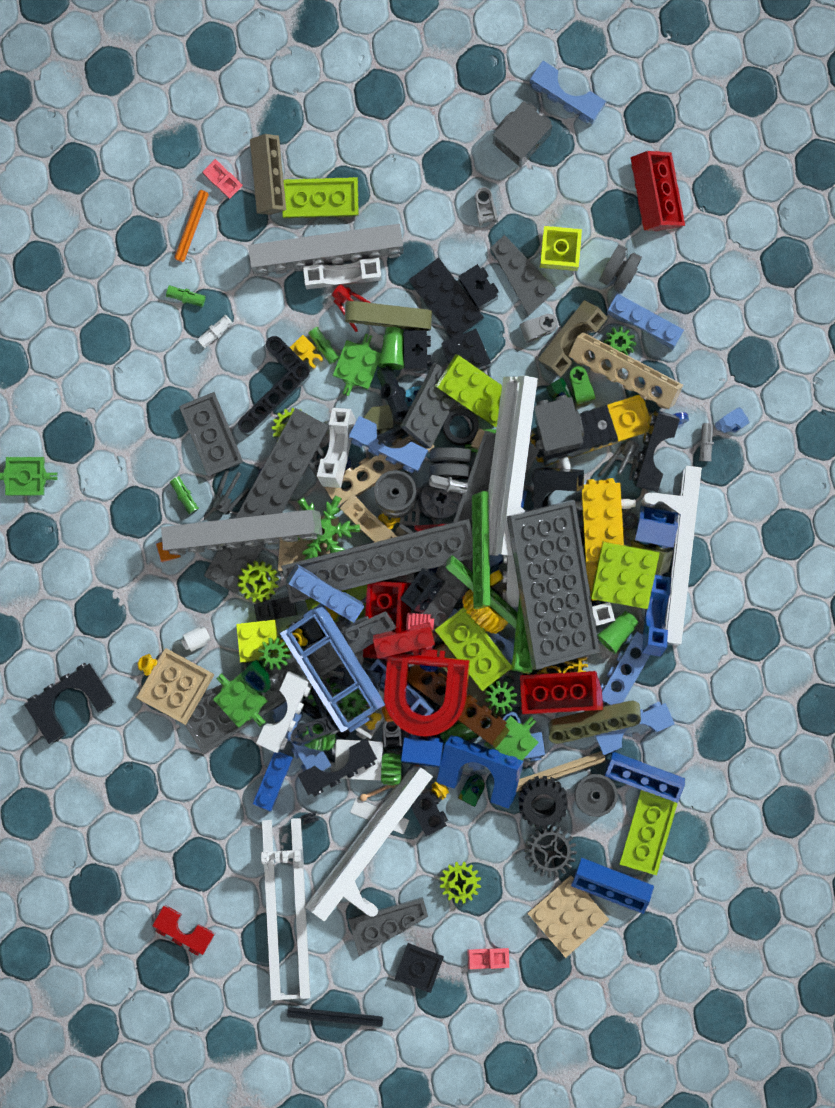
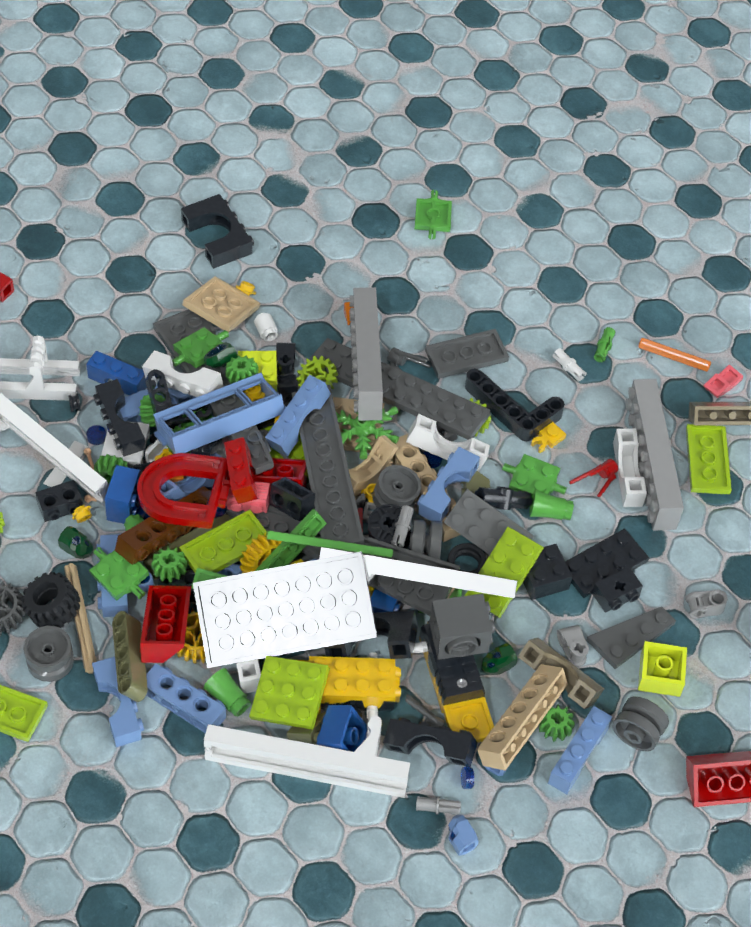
camera: 85 degrees right, 30 degrees down
bright green pin [169,476,199,515] -> none
bright green pin [308,327,340,365] -> none
olive beam [345,301,432,331] -> none
black axle [377,426,407,445] -> none
black brick [404,330,431,372] -> none
blue arch [437,735,524,808] -> none
bright green piece [569,366,595,405] -> none
blue brick [605,751,685,803] -> none
blue arch [642,575,672,657] -> none
none -> clear blue tile [86,425,106,445]
none -> black piece [276,343,296,376]

